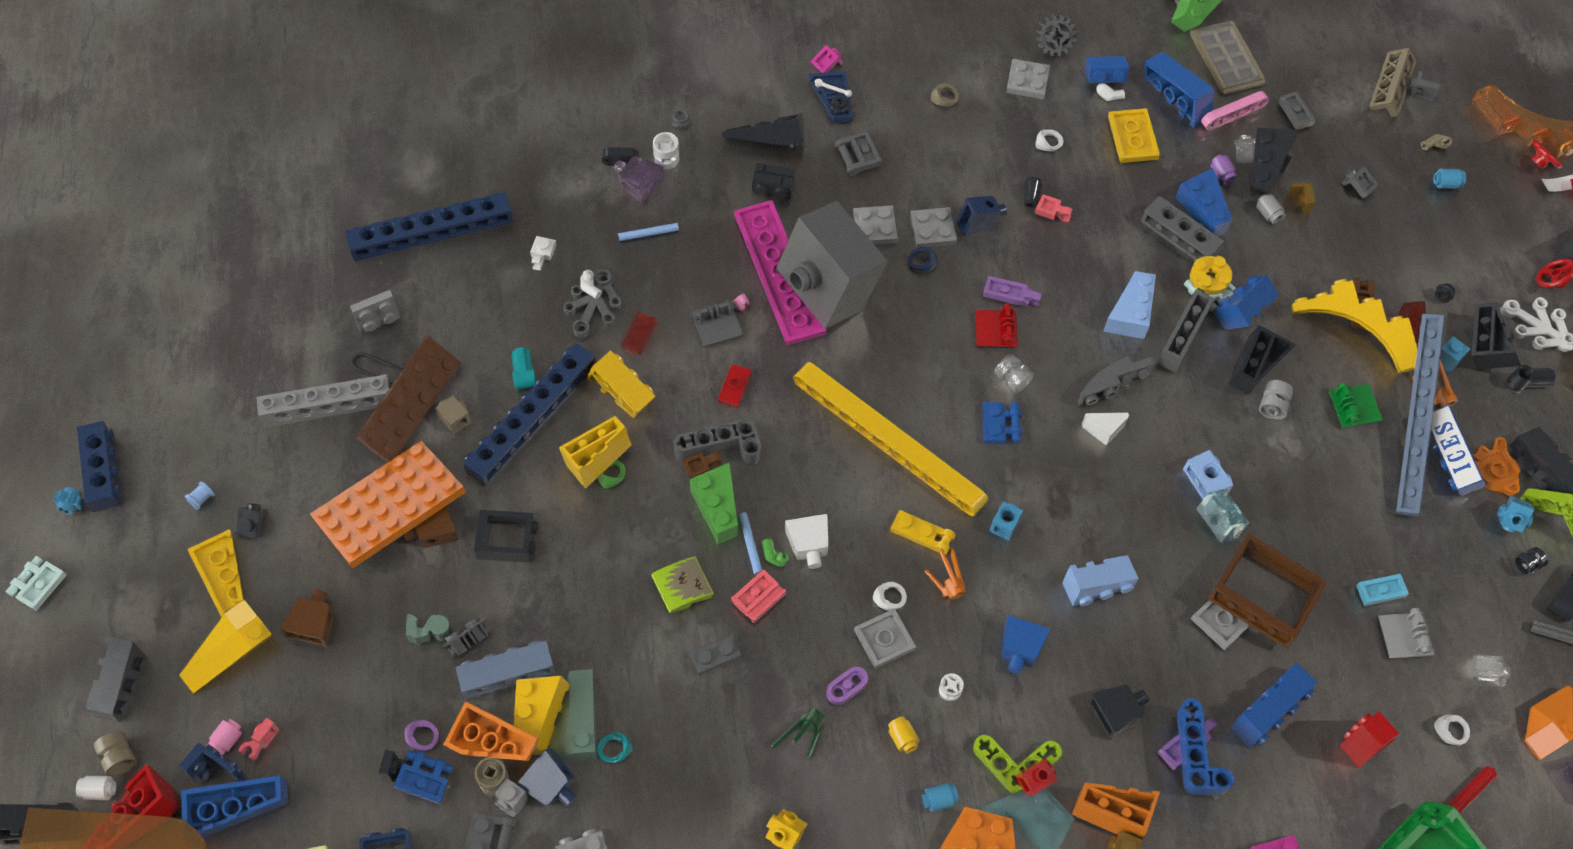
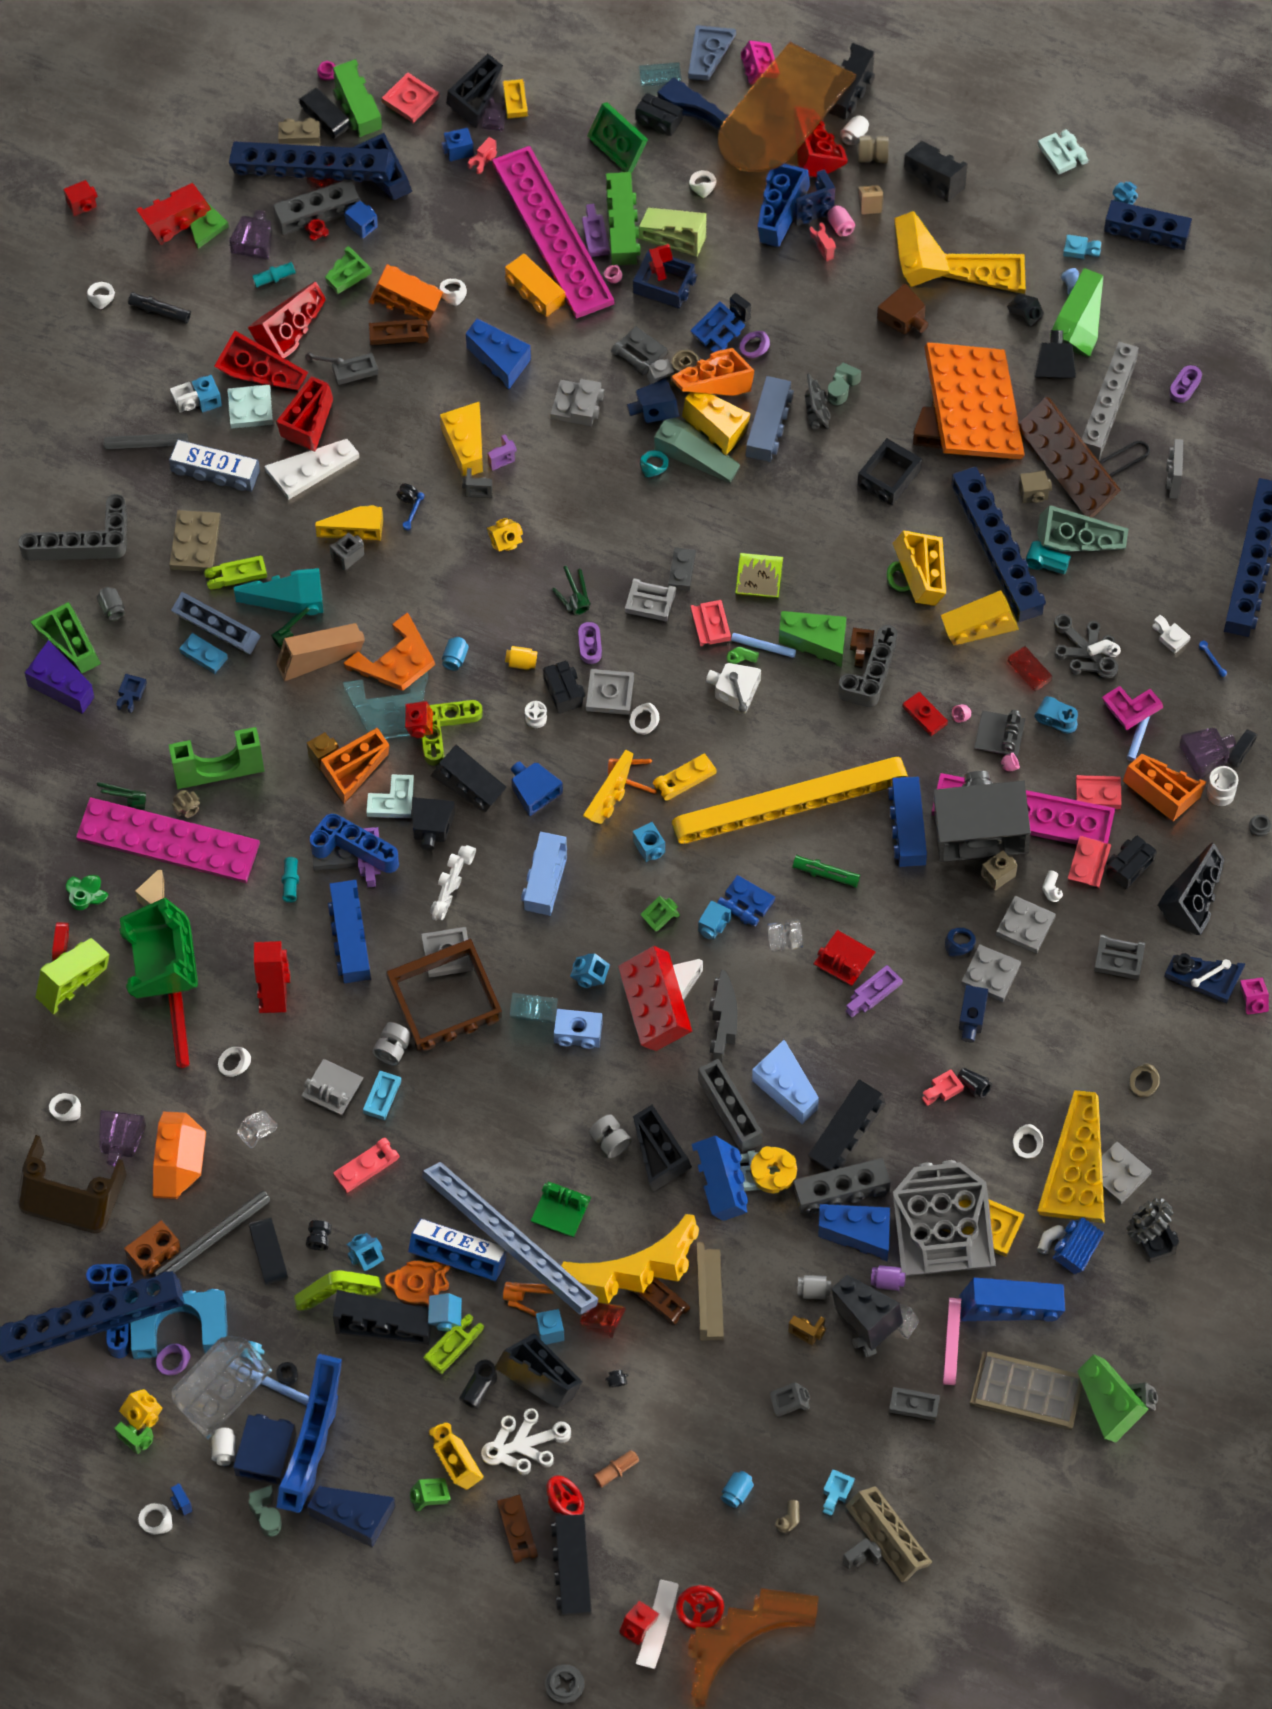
camera: 125 degrees right, 0 degrees up
none -> teal pin [281,857,299,903]
none -> coral plate [333,1138,400,1193]
none -> light aqua plate [367,774,414,818]
none -> light grey wheel [372,1022,413,1065]
none -> lime hinge [423,1314,484,1375]
none -> dark azure brick [428,1293,462,1331]
none -> white plant [430,845,476,921]
none -> black wedge [431,745,507,812]
none -> black brick [543,660,585,714]
none -> dark azure brick [570,953,610,988]
none -> yellow wing [583,750,633,824]
none -> nougat axle [593,1450,639,1488]
none -> red brick [618,946,693,1051]
none -> light grey plate [625,578,676,621]
none -> bright green bracket [640,896,680,932]
none -> dark tan fence [697,1242,724,1341]
none -> dark azure brick [698,901,731,939]
none -> dark grey hinge [729,672,747,712]
none -> green pin [792,855,861,888]
none -> black wedge [808,1079,886,1171]
none -> medium azure plate [823,1470,855,1516]
none -> tan slope [858,185,883,214]
none -> blue brick [888,777,927,867]
none -> light grey hinge [893,1160,996,1277]
none -> bright pink hinge [952,704,971,723]
none -> black torso [1034,330,1076,378]
none -> dark azure piece [1034,696,1078,734]
none -> sand green wedge [1037,505,1128,552]
none -> yellow wing [1037,1090,1105,1223]
none -> bright green wedge [1050,268,1103,357]
none -> medium azure plate [1064,235,1101,259]
none -> coral plate [1068,836,1111,888]
none -> coral plate [1076,775,1121,809]
none -> dark pink plate [1102,686,1163,730]
none -> orange wedge [1123,754,1206,821]
none -> medium lavender plate [1170,365,1202,403]
none -> blue hinge [1199,641,1227,677]

